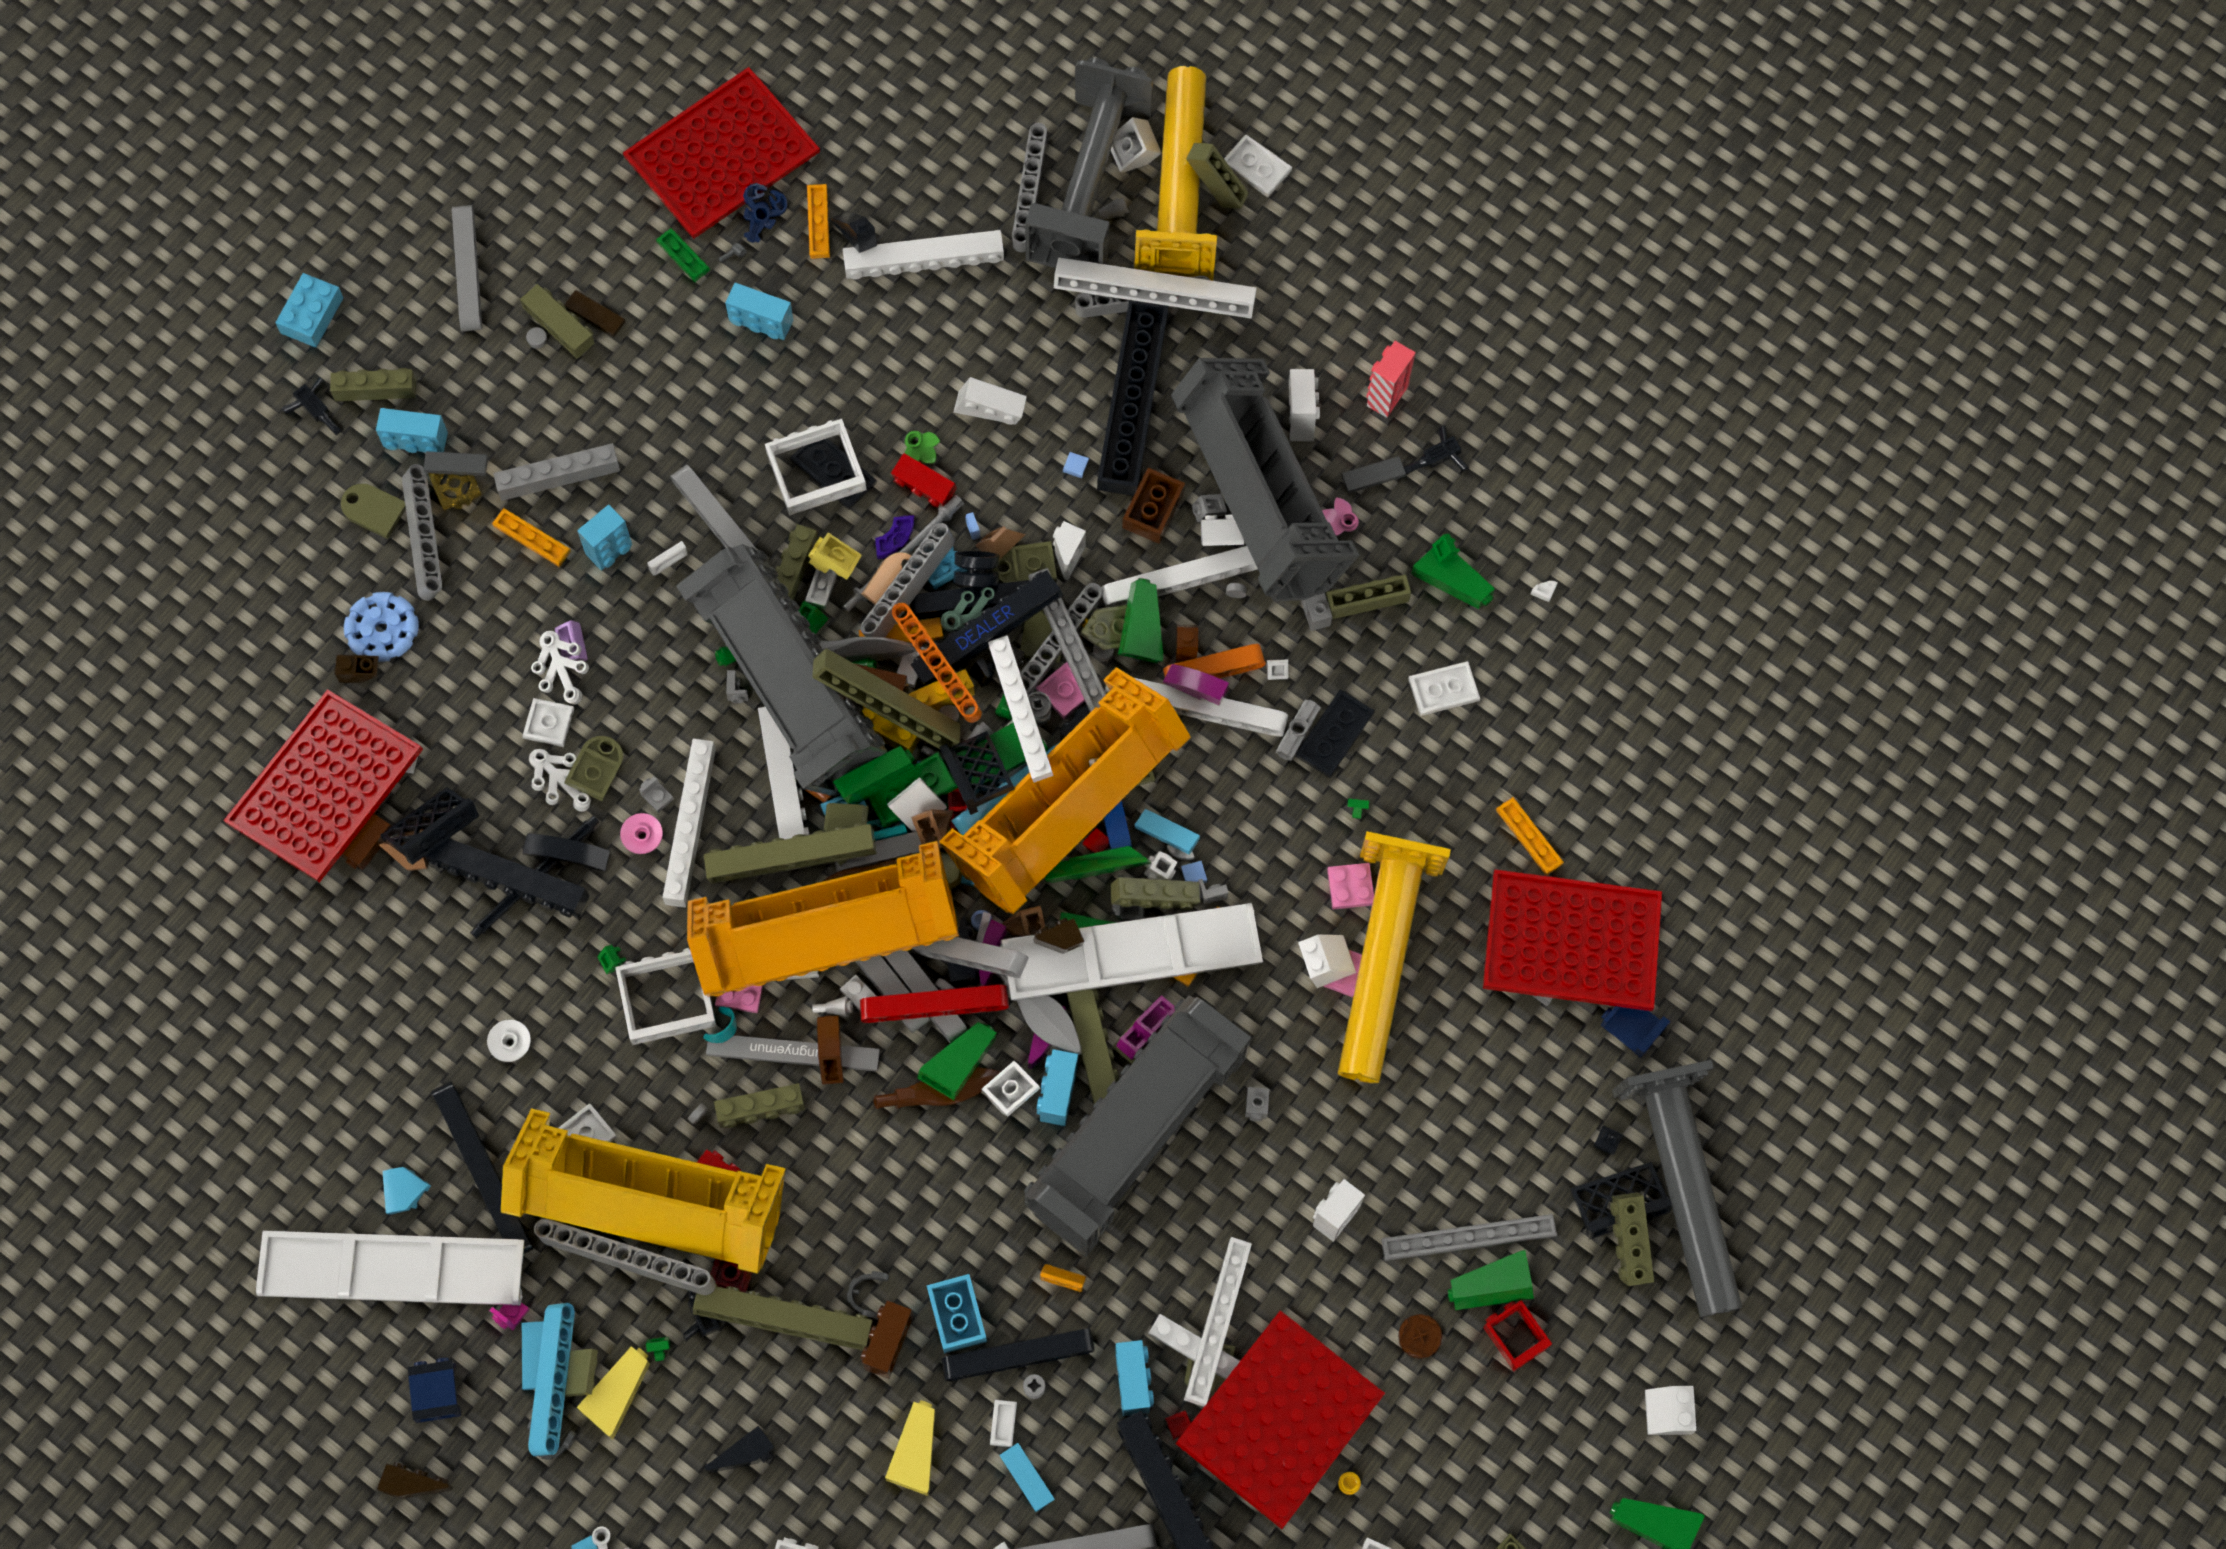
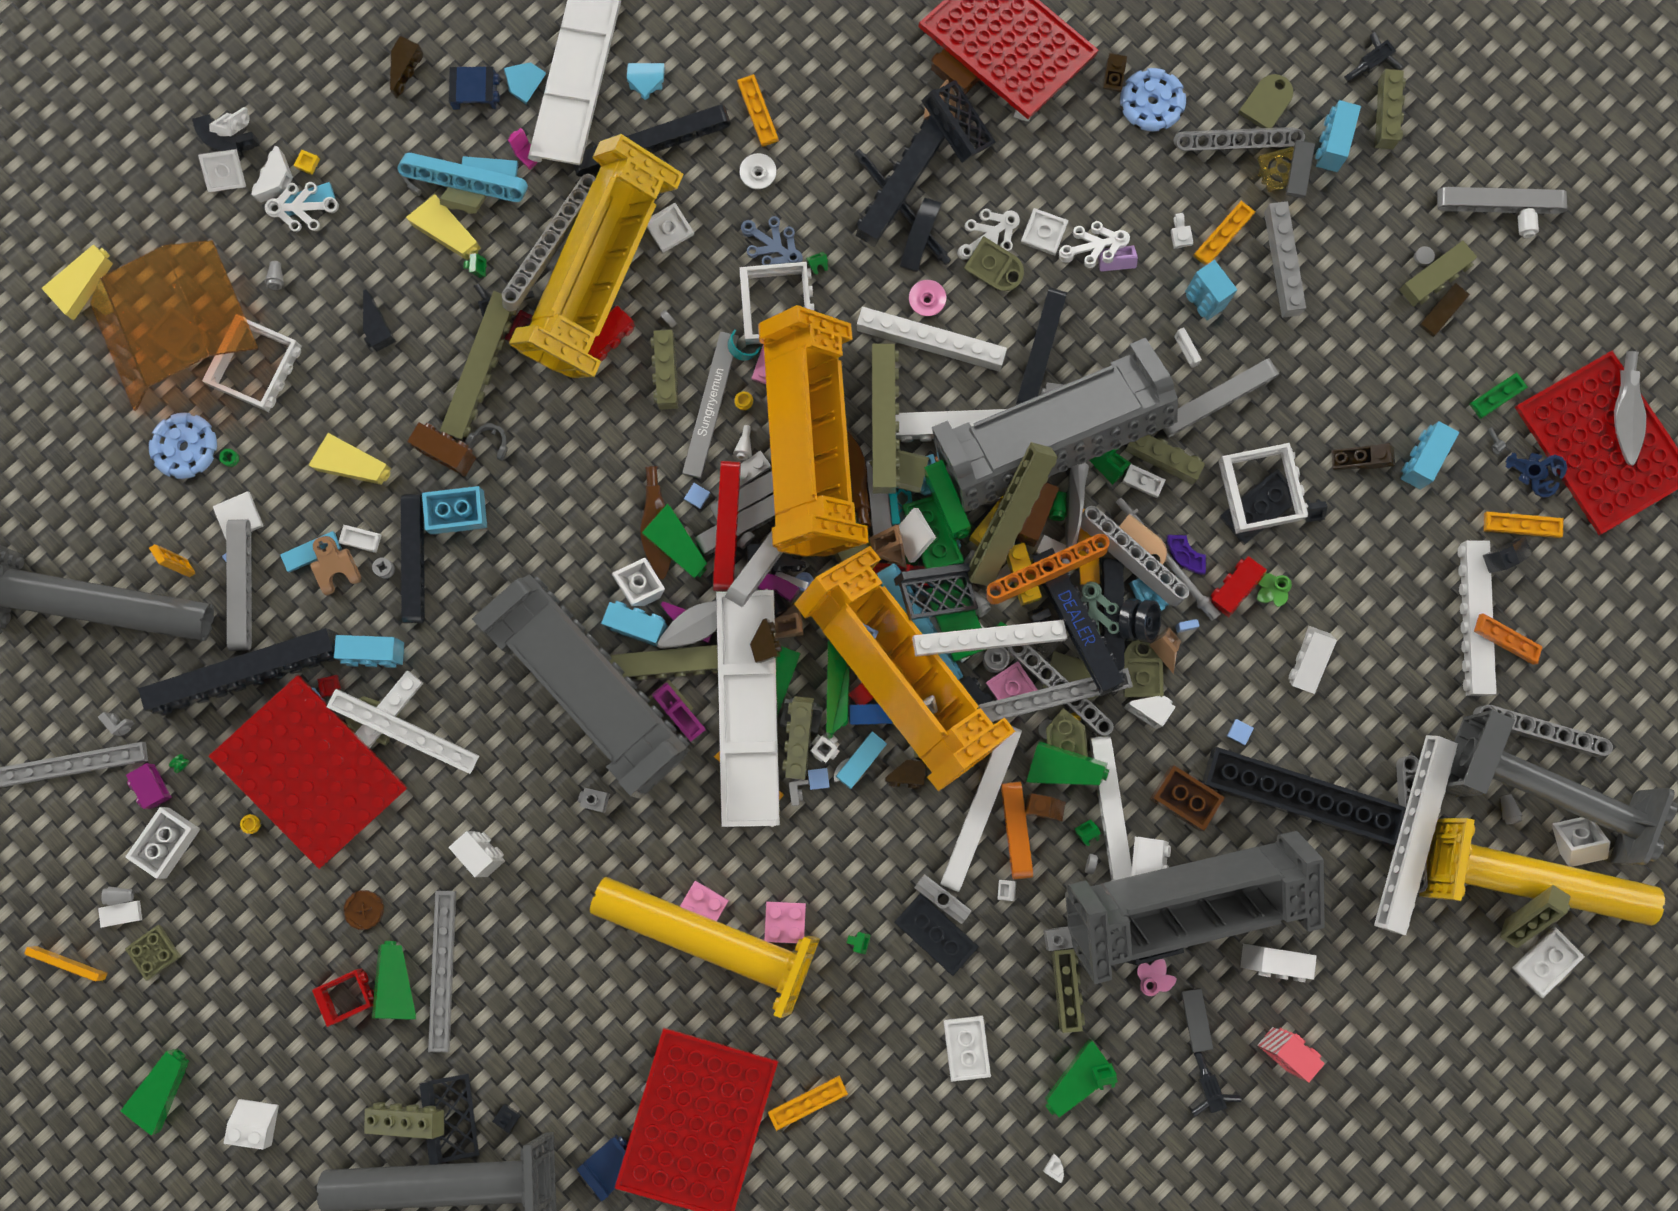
camera: 105 degrees right, 10 degrees up
medium azure brick [275,273,343,347] -> none
light grey bracket [639,776,674,813] -> none
light yellow plate [808,532,862,580] -> none
reddish brown slope [817,1016,844,1085] -> none
light orange slope [1040,1264,1086,1292] -> none
magenta slope [1163,664,1229,706] -> none
light grey bracket [1192,494,1227,522] -> none
white slope [1298,934,1357,988] -> none
none -> medium nougat piece [311,536,362,596]
none -> medium azure slope [504,62,546,104]
none -> light blue tile [684,483,711,509]
none -> yellow plate [734,391,753,410]
none -> light orange tile [737,74,779,147]
none -> sand blue plant [741,216,803,265]
none -> dark brown slope [885,760,926,789]
none -> black beam [1015,287,1067,406]
none -> green tile [1074,819,1101,846]
none -> white plate [1171,213,1193,249]
none -> black tile [1305,499,1328,522]
none -> dark brown slope [1332,443,1395,469]
none -> orange tile [1474,613,1542,665]
none -> white brick [1518,208,1539,238]
none -> light grey animal [1614,351,1646,465]

